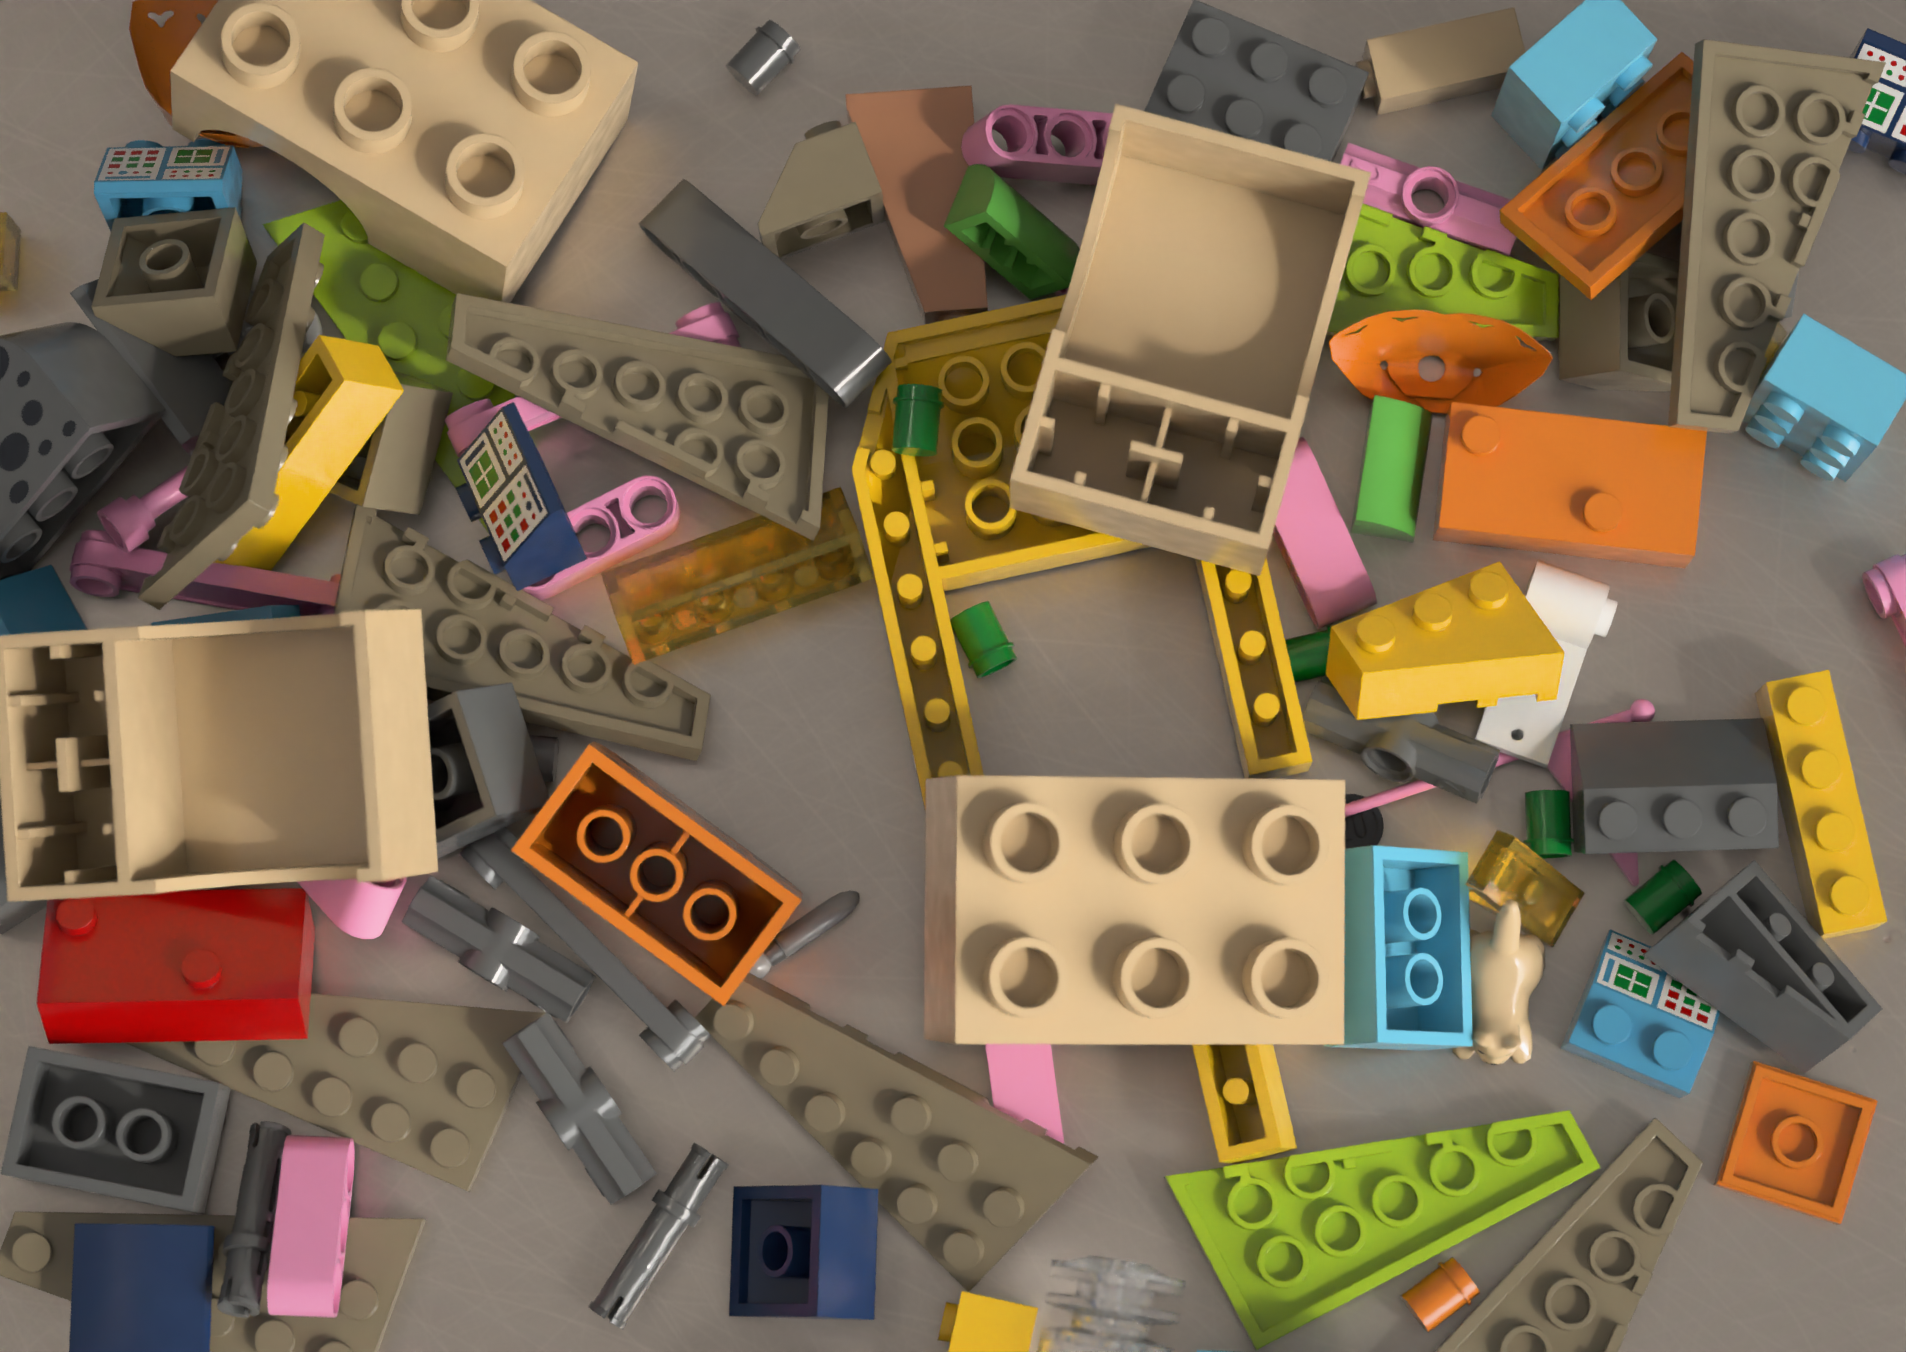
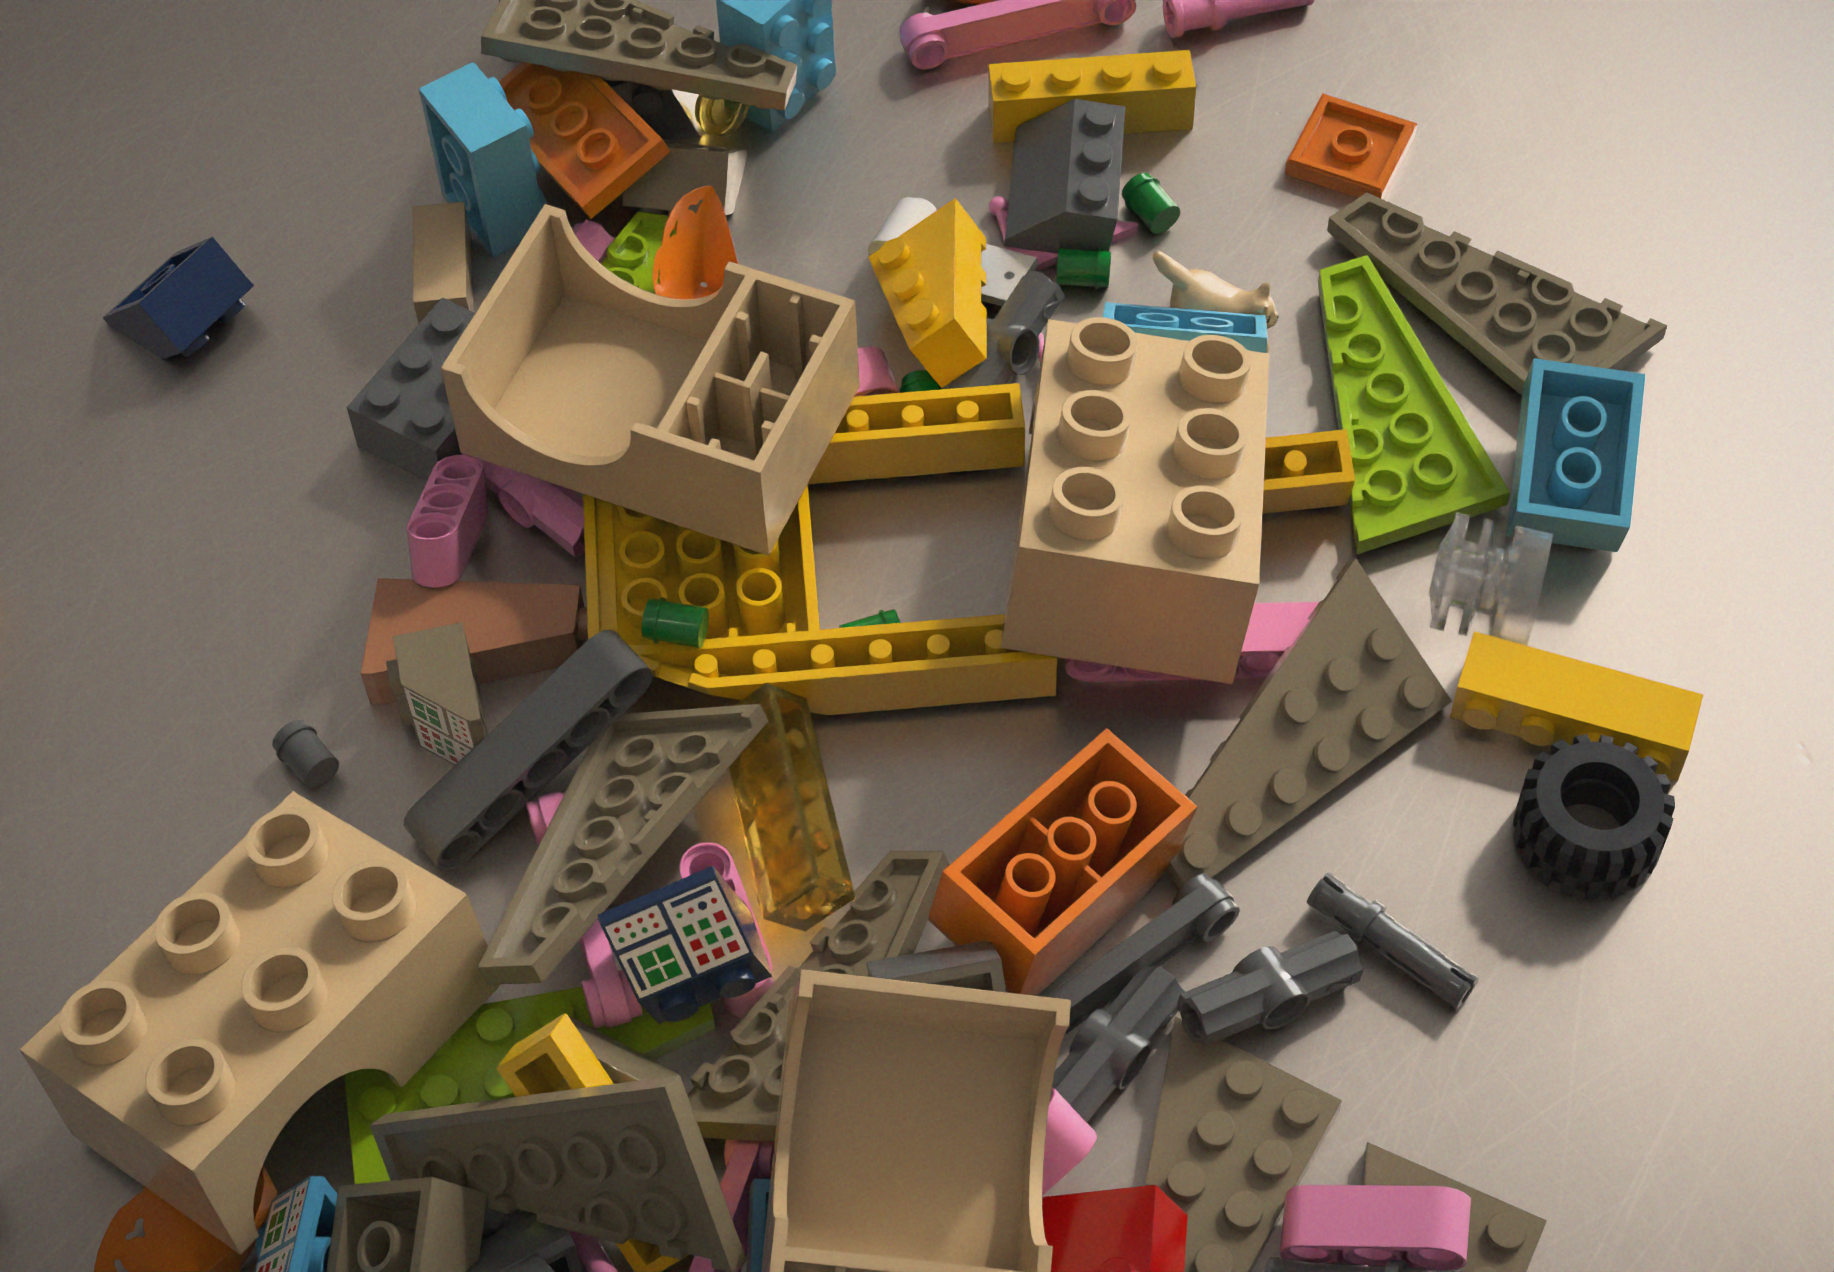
camera: 85 degrees left, 25 degrees down
dark blue slope [729,1185,879,1320] -> none
bright green brick [944,164,1080,300] -> none
orange piece [1401,1257,1480,1332] -> none
orange brick [1433,402,1707,568] -> none
clear yellow slope [1465,829,1585,948] -> none
dark azure slope [1560,929,1720,1099] -> none
dark grey wedge [1643,860,1883,1073] -> none

